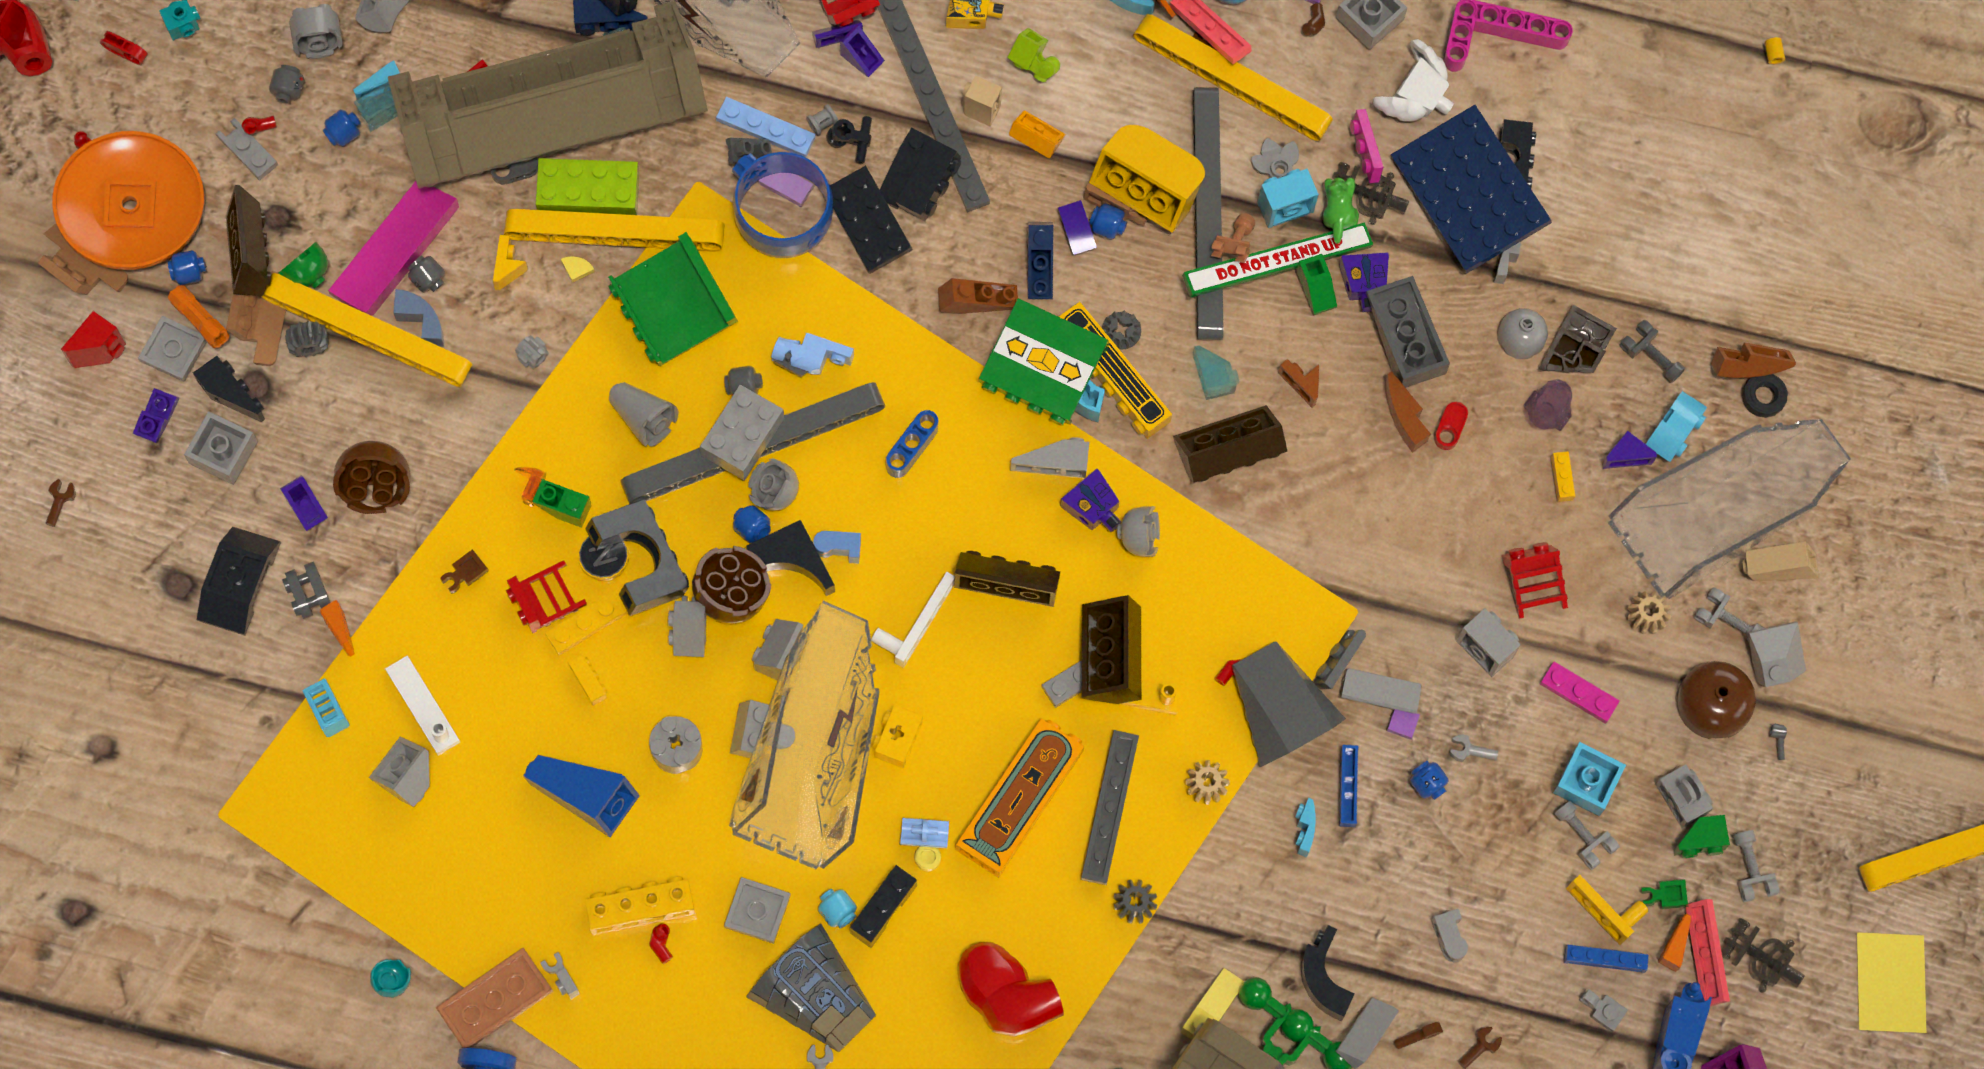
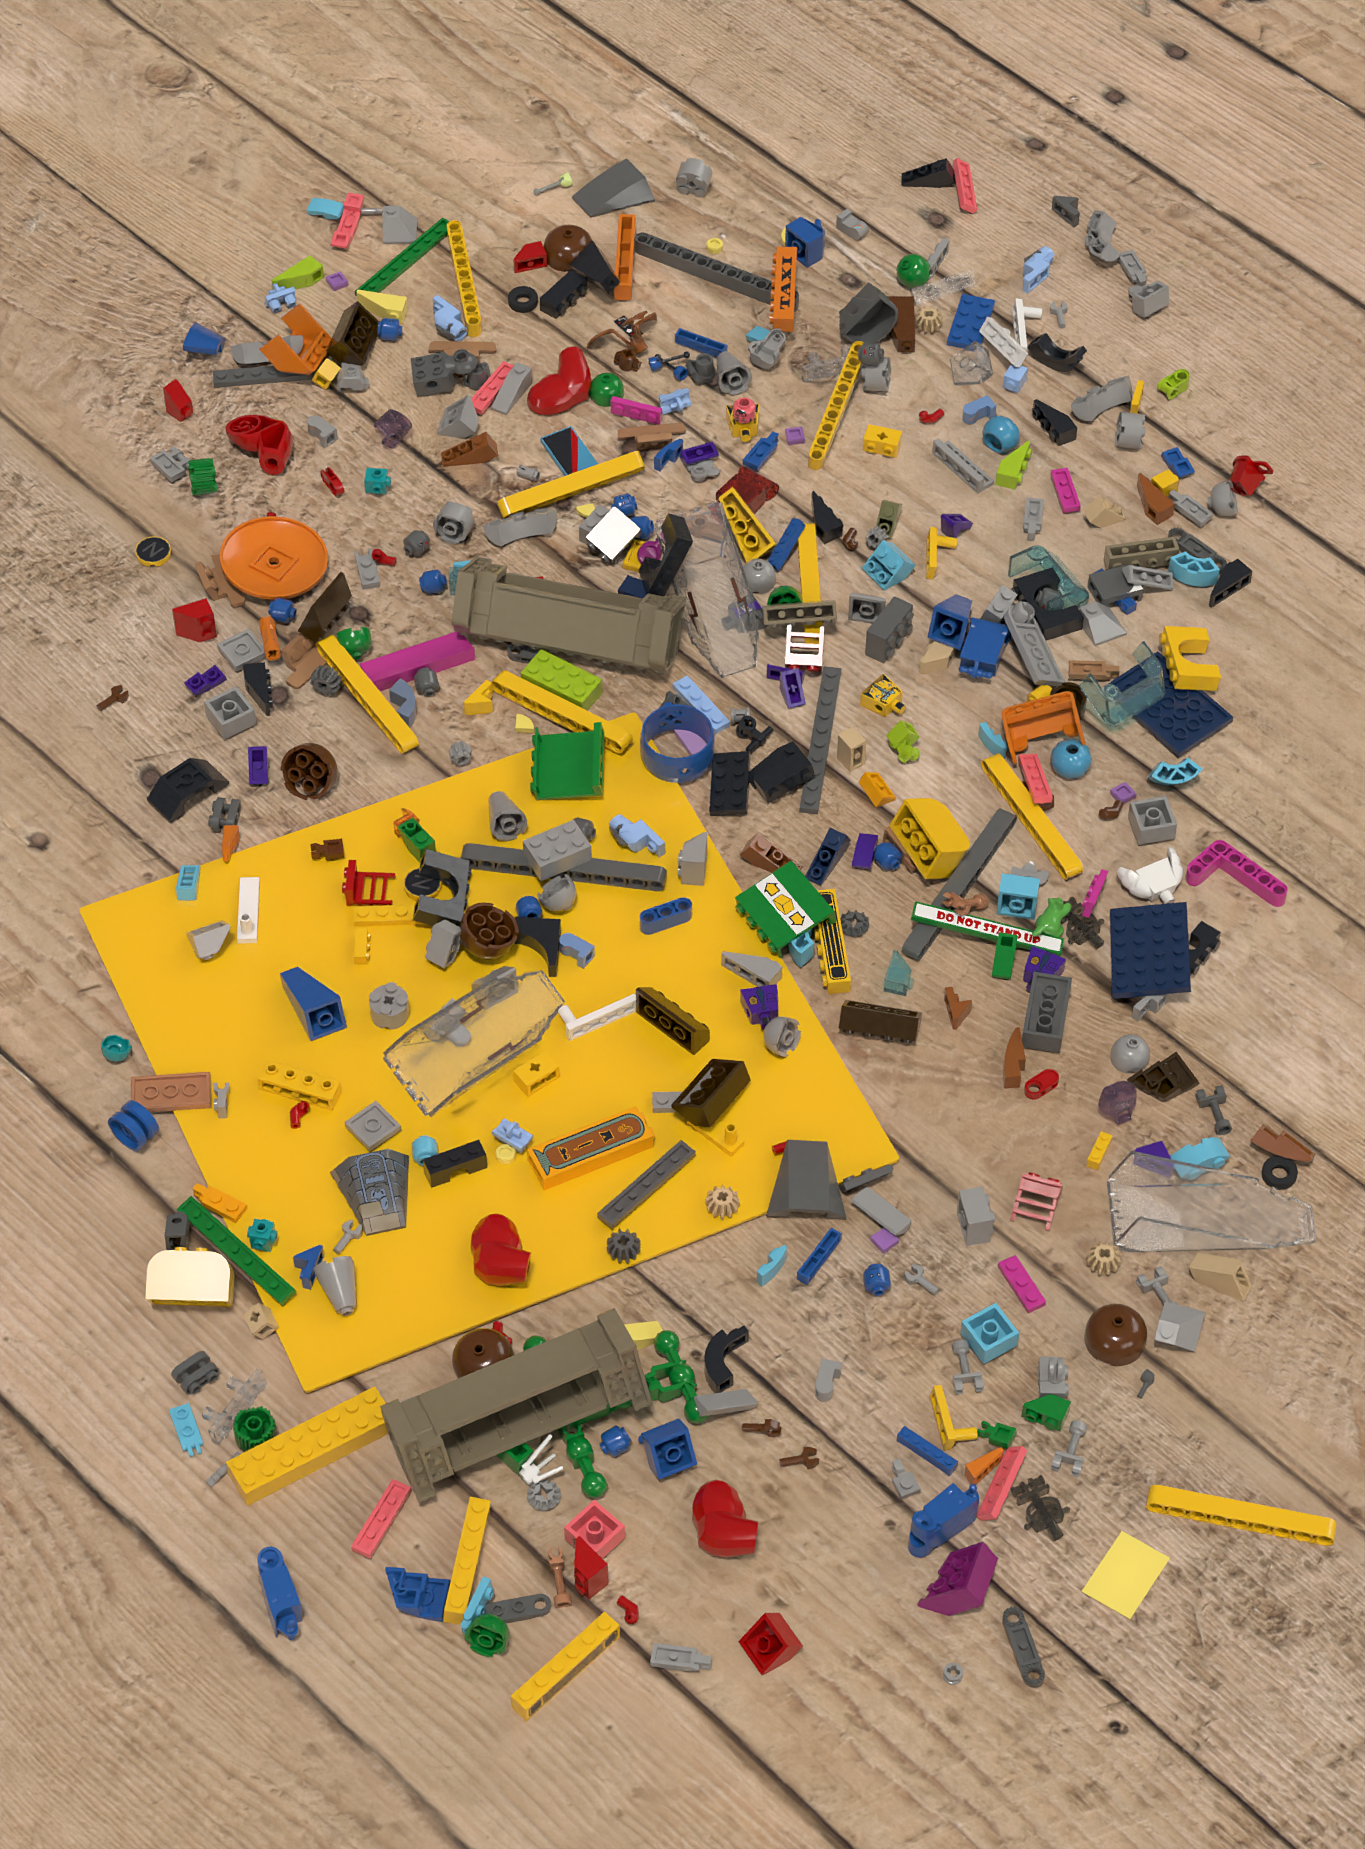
camera: 35 degrees right, 20 degrees down
none -> light grey slope [678,832,707,886]

